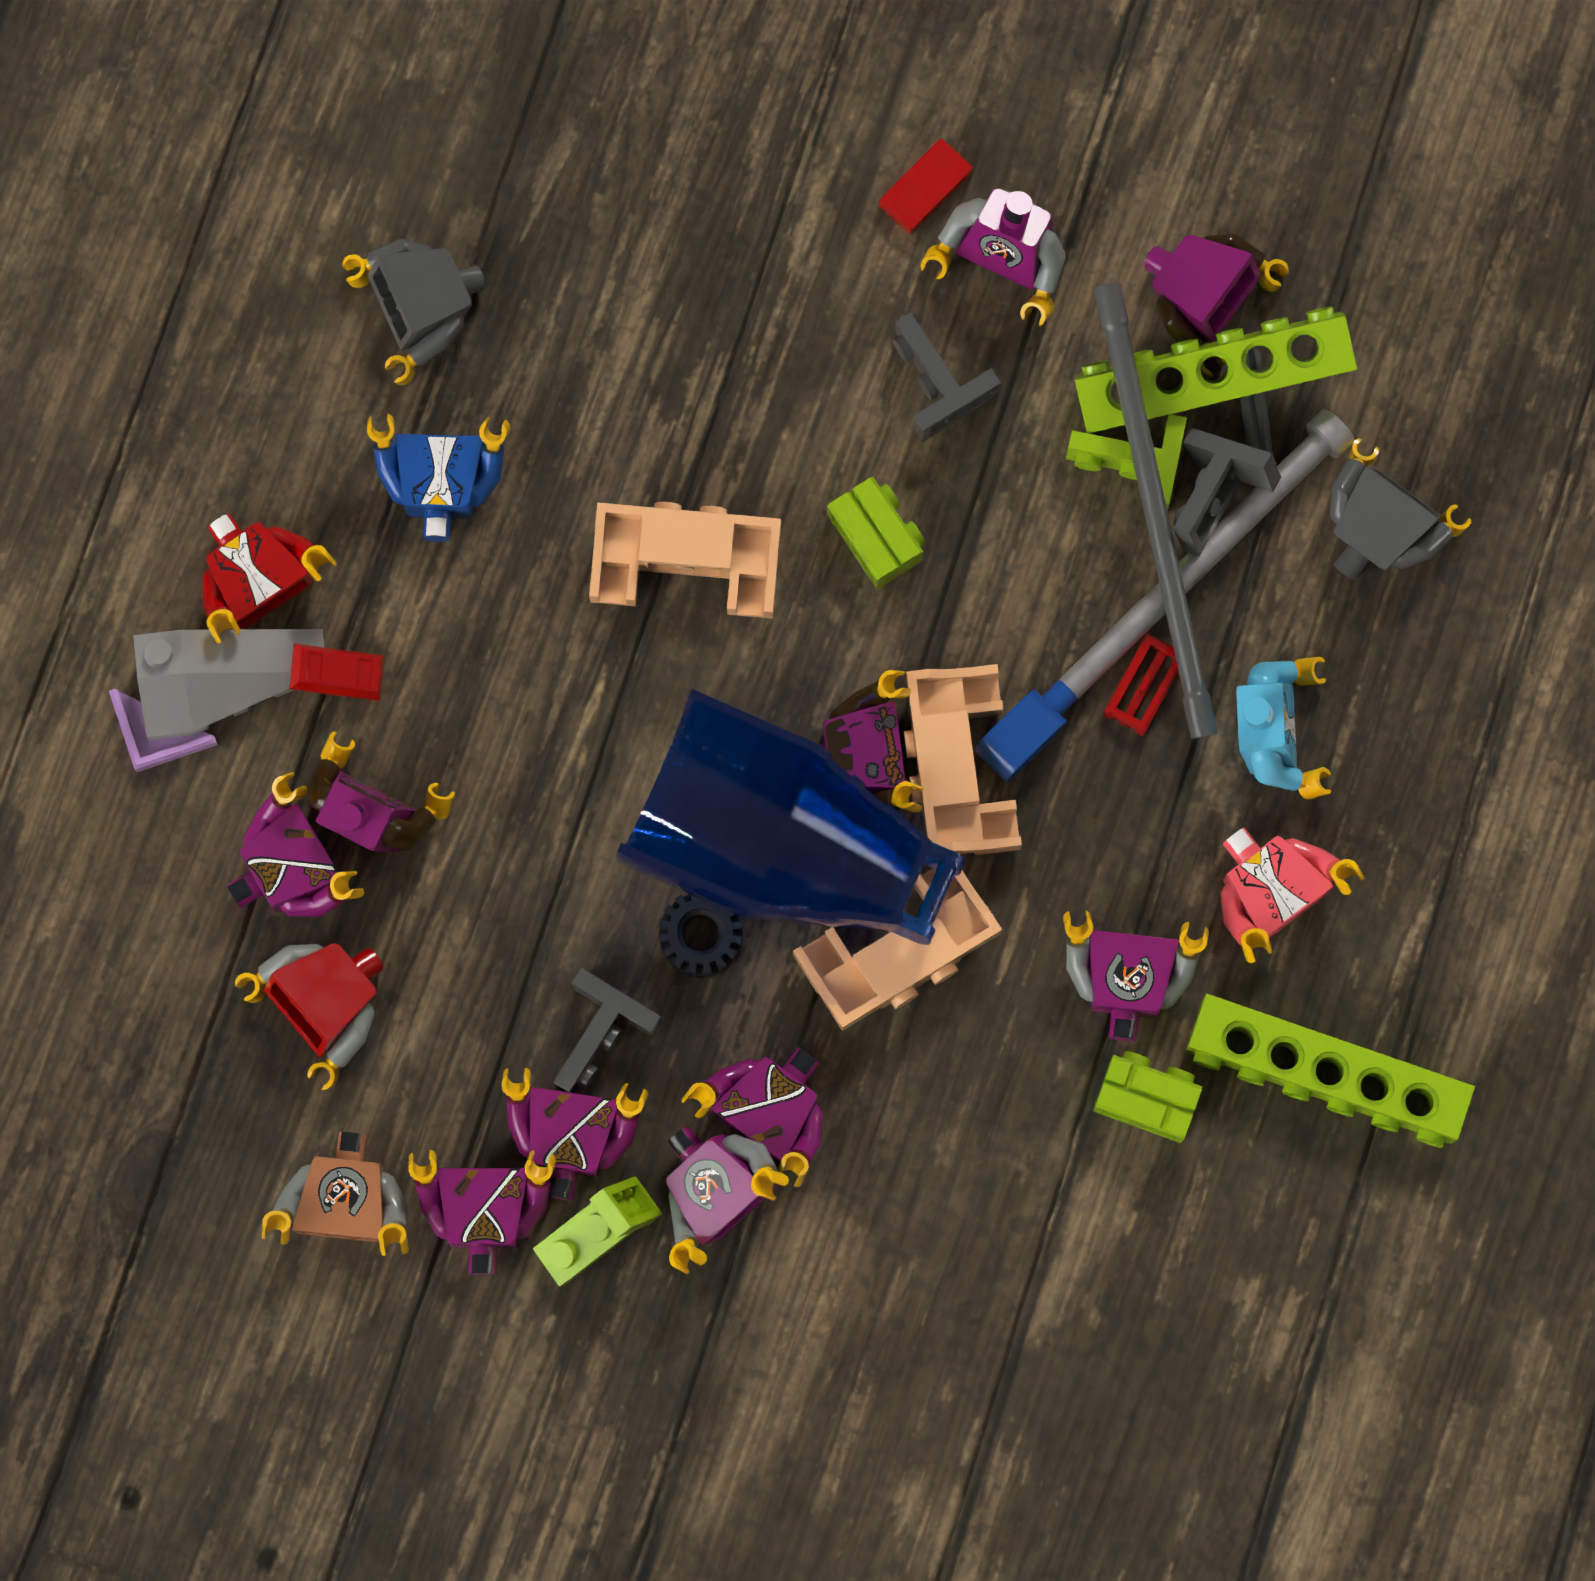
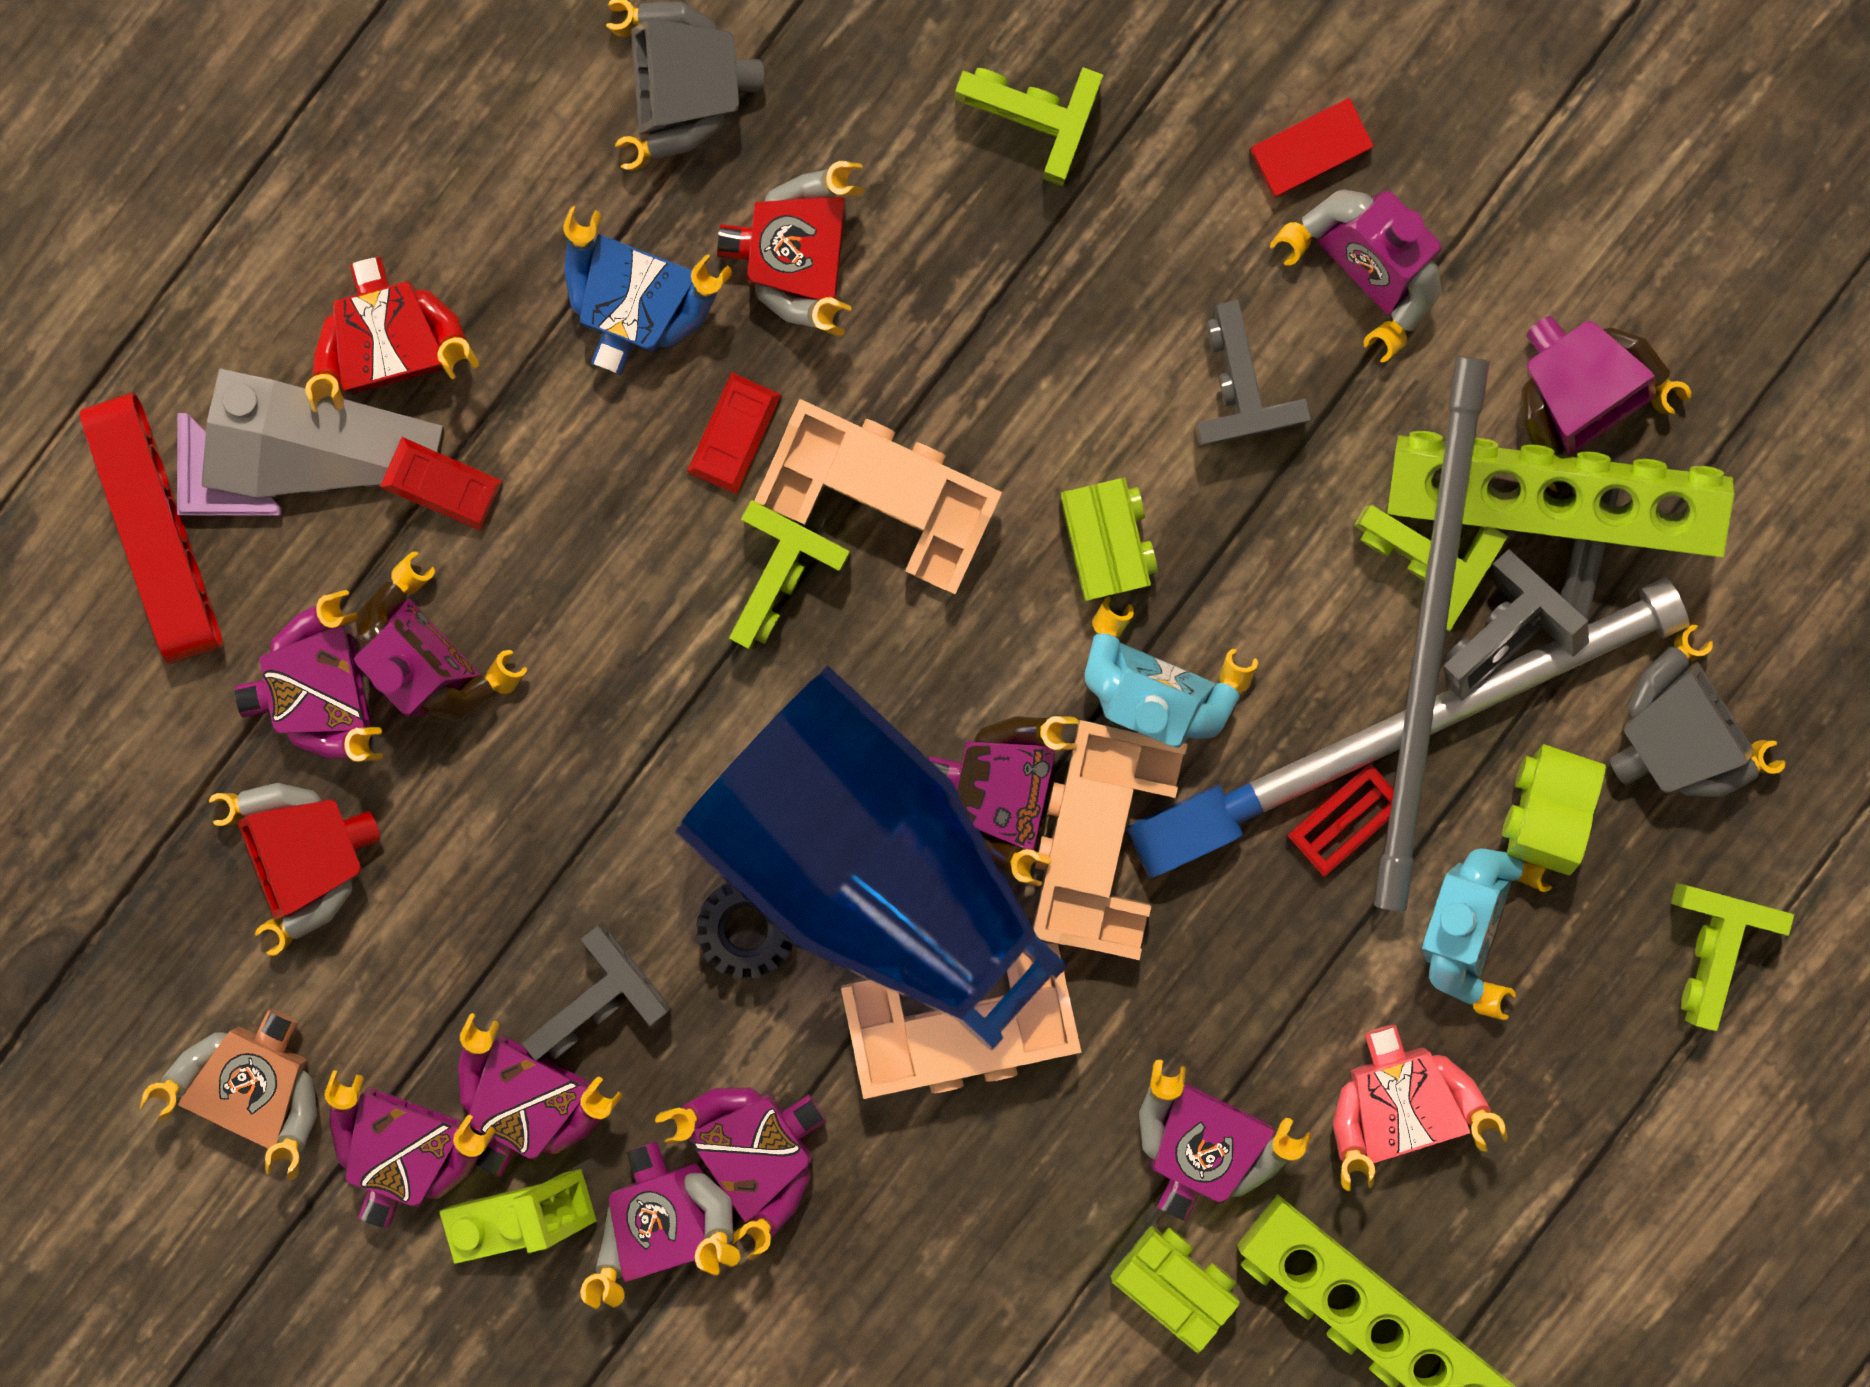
camera: 25 degrees right, 10 degrees up
none -> red beam [80,391,223,665]
none -> red tile [687,372,782,495]
none -> torso [717,161,864,336]
none -> lime bracket [729,500,851,649]
none -> lime bracket [955,67,1103,186]
none -> medium azure torso [1084,596,1258,748]
none -> lime brick [1502,744,1606,876]
none -> lime bracket [1671,883,1795,1031]

